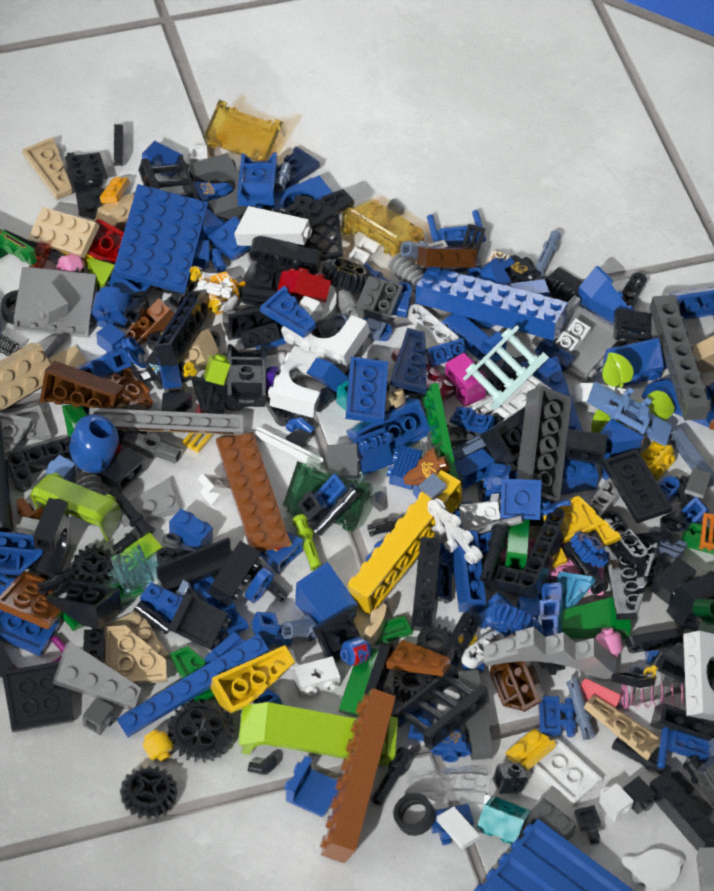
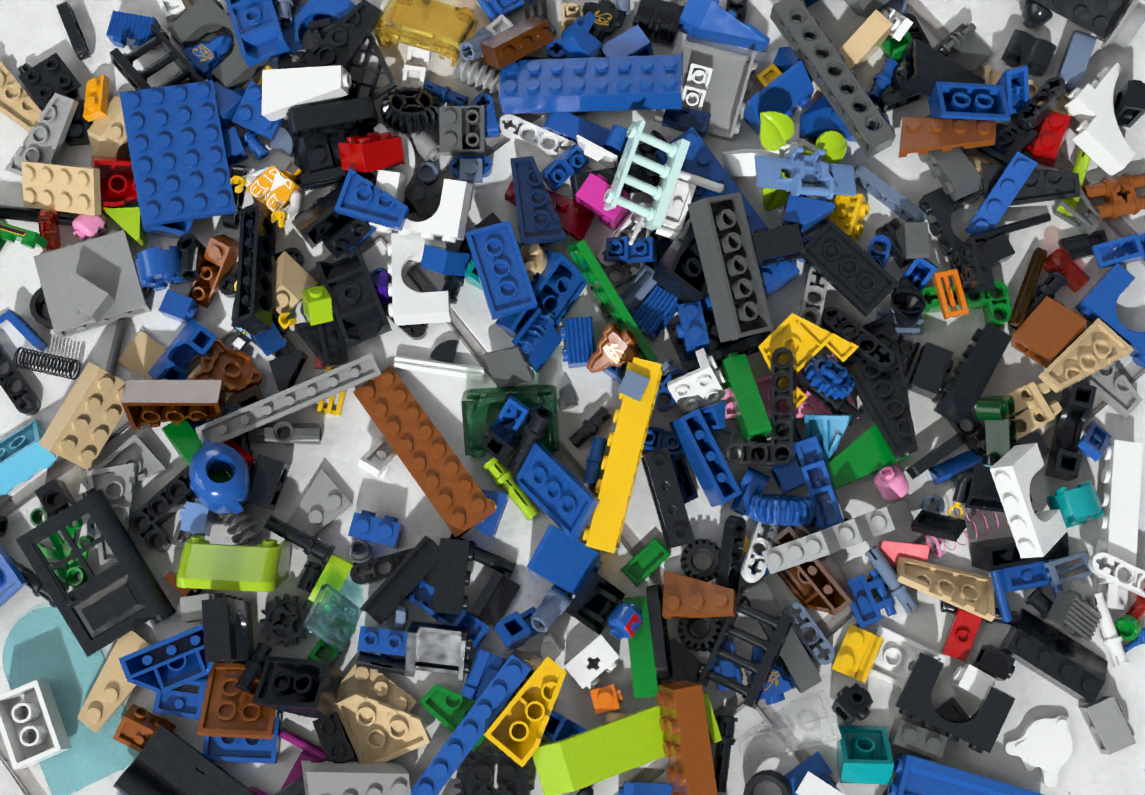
camera: 15 degrees left, 25 degrees up
blue plate [122,336,146,368] -> none
white axle [197,280,233,299] -> none
blue beam [244,567,274,603] -> none
blue arm [285,417,315,433] -> none
tan slope [364,603,387,647] -> none
white plant [427,498,483,564] -> none
light grey bar [446,515,523,540] -> none
black pin [479,524,509,584] -> none
blue plate [500,479,542,520] -> none
blue plate [540,499,571,516] -> none
black plate [613,308,652,342] -> none
none -> light grey wing [5,93,79,176]
none -> sand blue tile [270,127,294,157]
none -> black panel [470,570,520,627]
none -> blue plate [514,443,600,540]
none -> white piece [576,135,618,171]
none -> orange brick [590,684,623,715]
none -> sand blue beam [783,602,835,665]
none -> black arch [895,651,1015,754]
none -> red plate [941,608,982,662]

